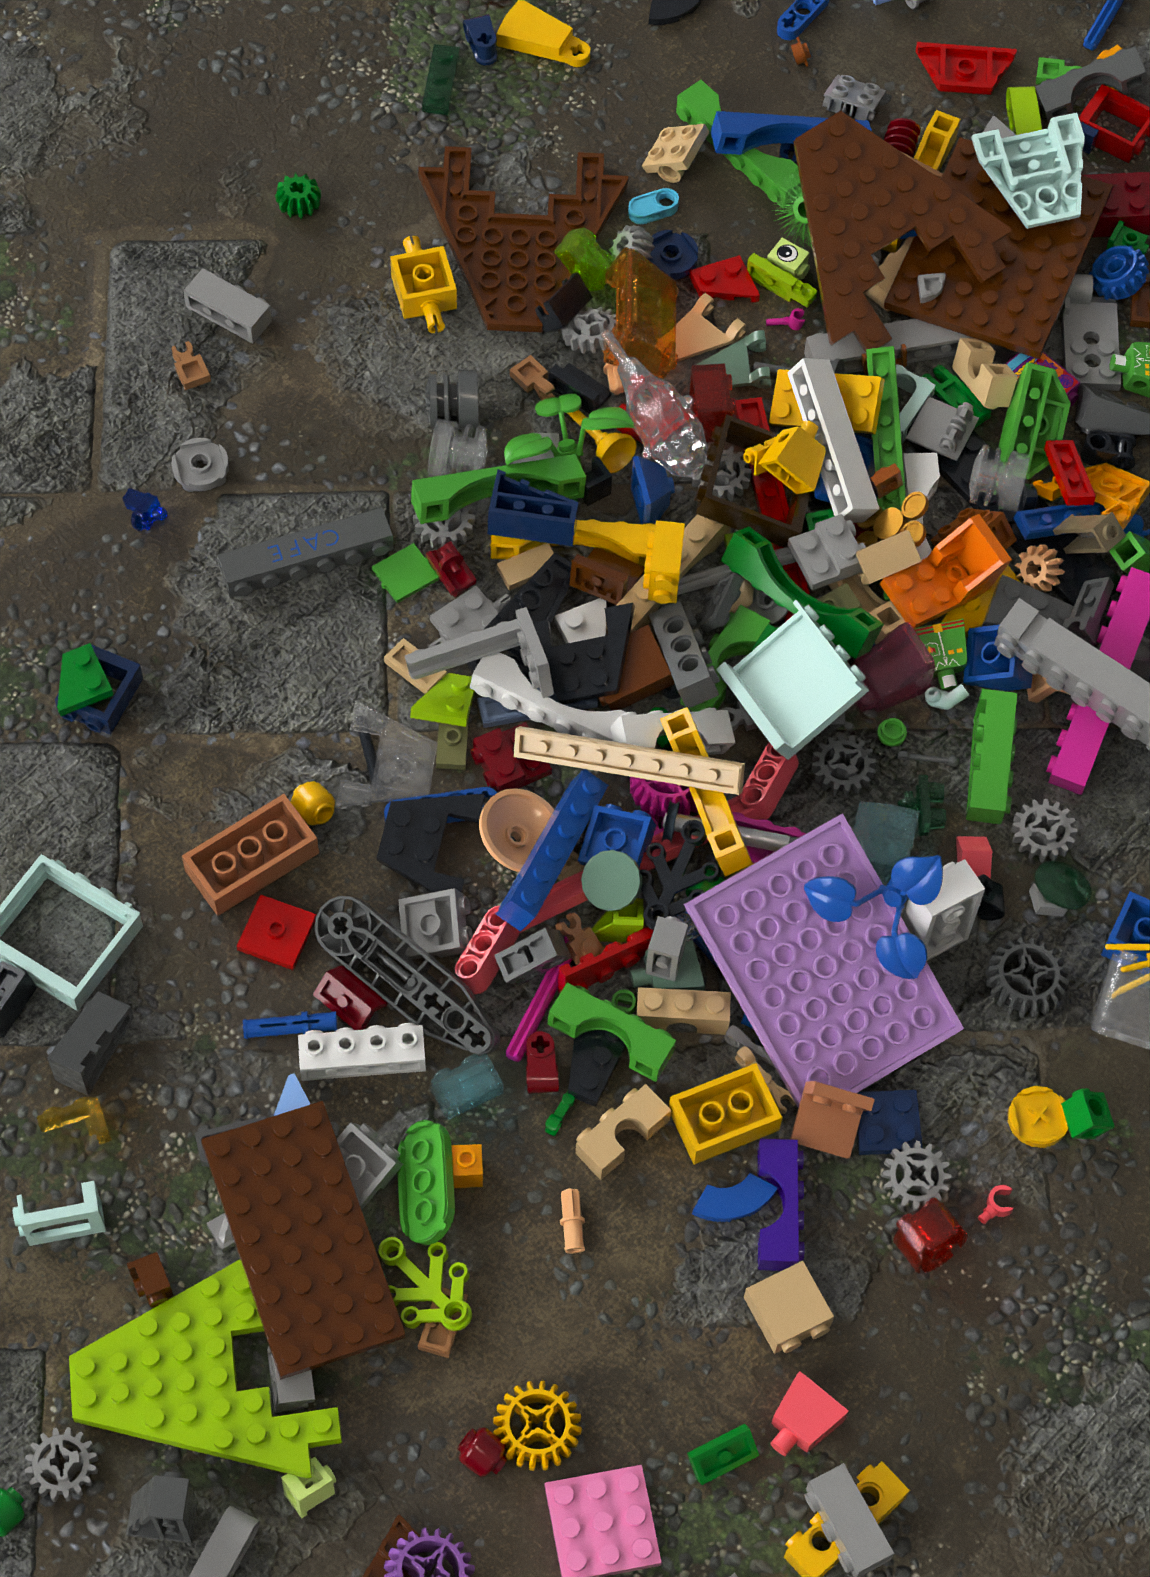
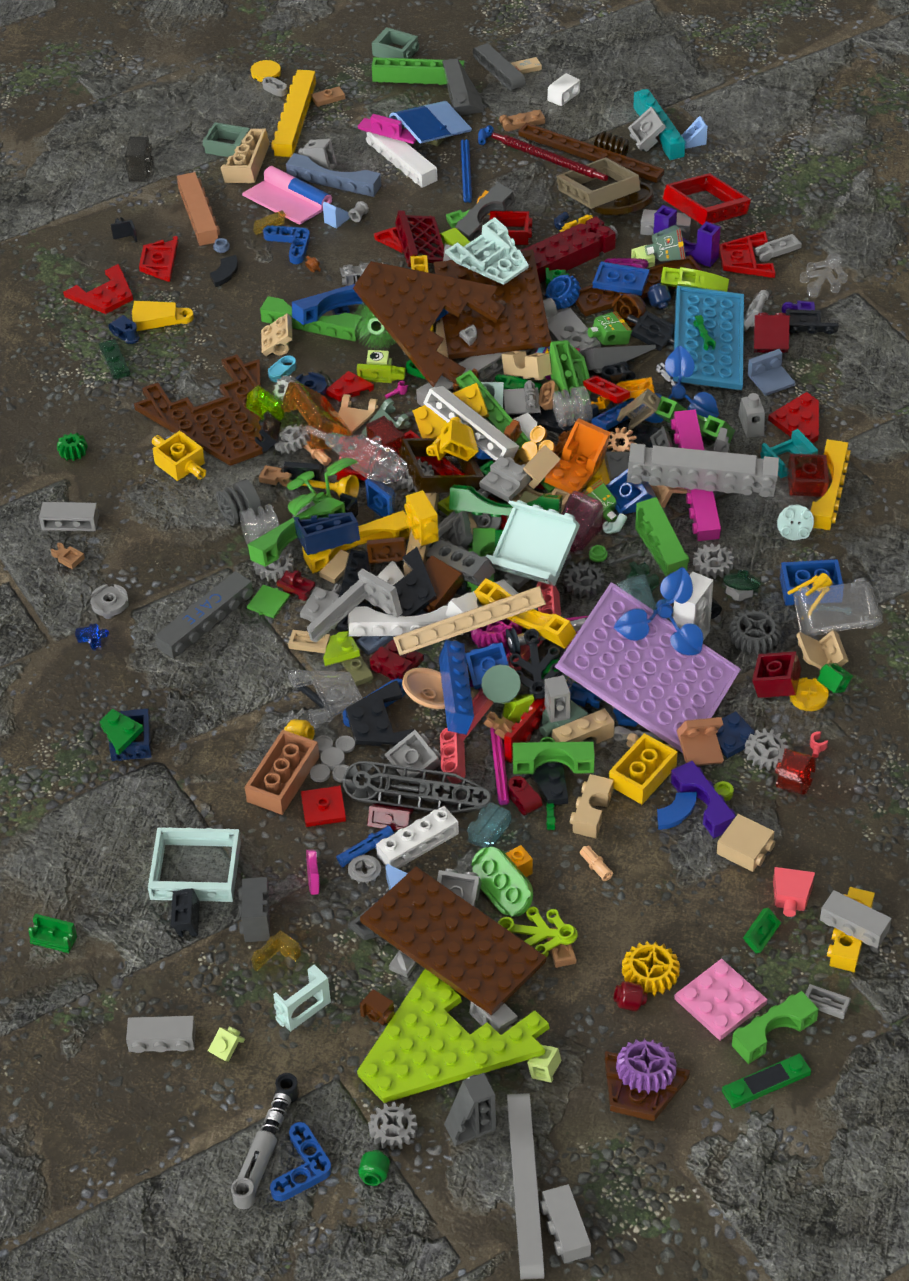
camera: 25 degrees left, 15 degrees down
dark grey brick [494,928,572,985] -> none
none -> dark pink tile [306,849,319,895]
none -> light grey piece [310,735,355,783]
none -> light grey gear [348,855,381,884]
none -> dark red fence [395,210,444,267]
none -> medium nougat plate [539,380,559,410]
none -> lime tile [714,781,734,801]
none -> dark red brick [752,651,802,698]
none -> tan bracket [797,630,849,670]

